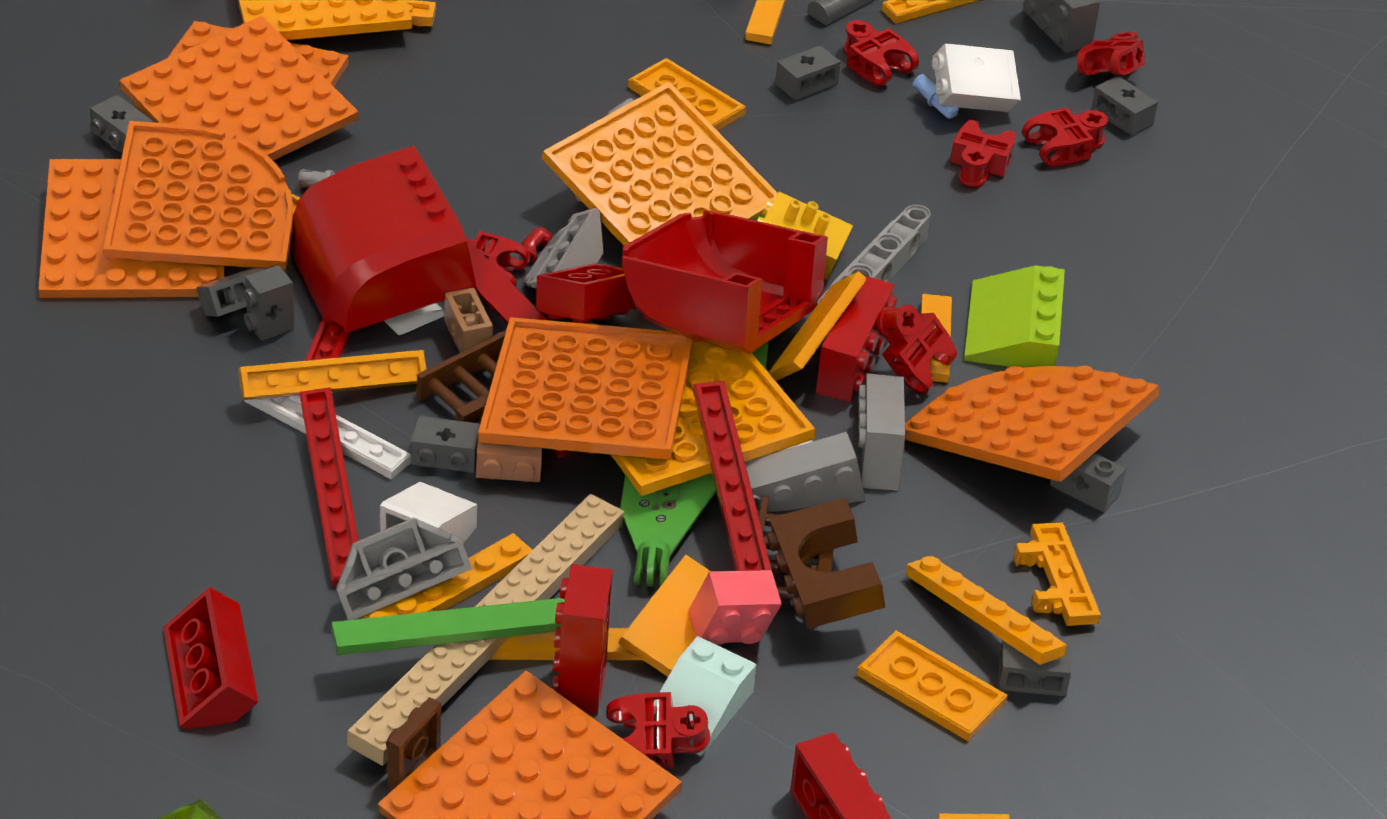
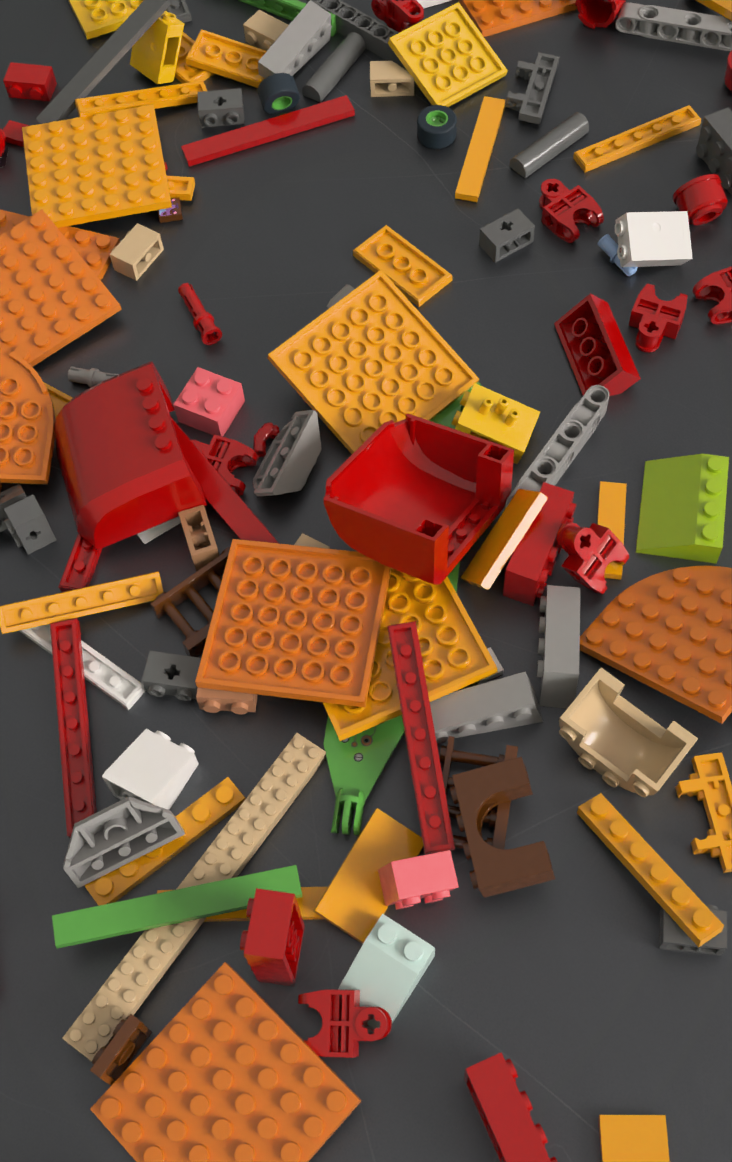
camera: 10 degrees right, 20 degrees up
red brick [536,263,636,324] -> none
light orange tile [856,630,1008,742] -> none
none -> tan brick [110,223,164,281]
none -> reddish brown tile [158,197,183,223]
none -> coral brick [173,367,245,437]
none -> red pin [178,283,222,345]
none -> red slope [554,294,641,396]
none -> tan cylinder [559,667,698,797]
none -> red wheel [672,174,728,225]

